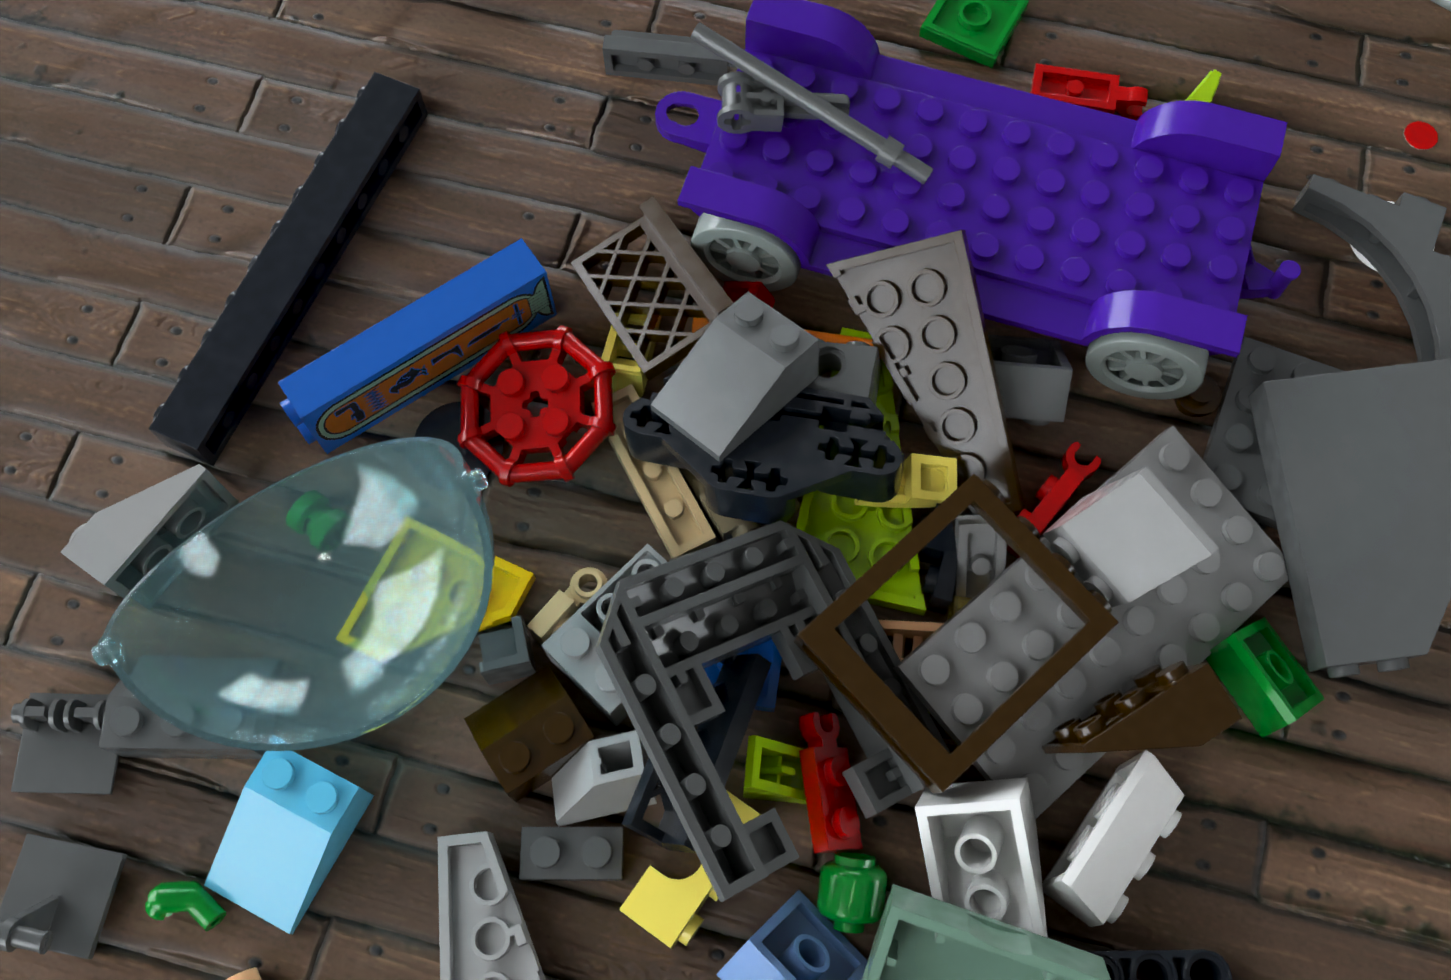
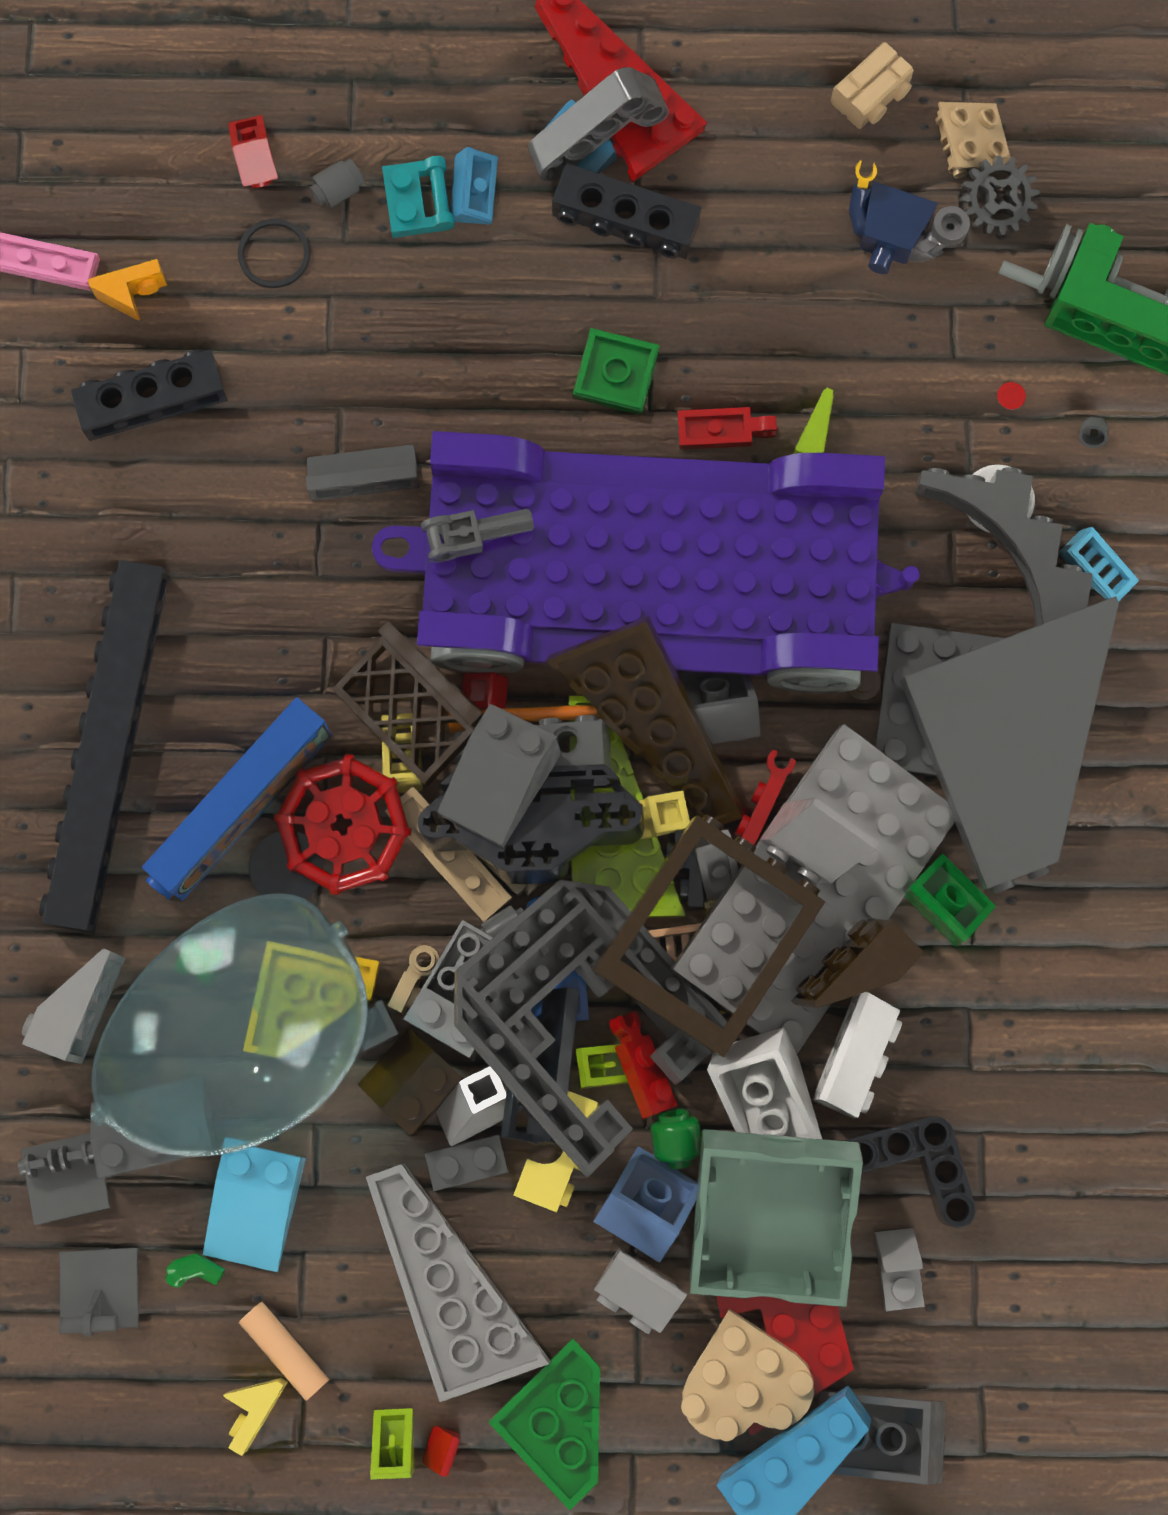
camera: 15 degrees left, 10 degrees up
dark grey bar [690,22,933,185] -> none

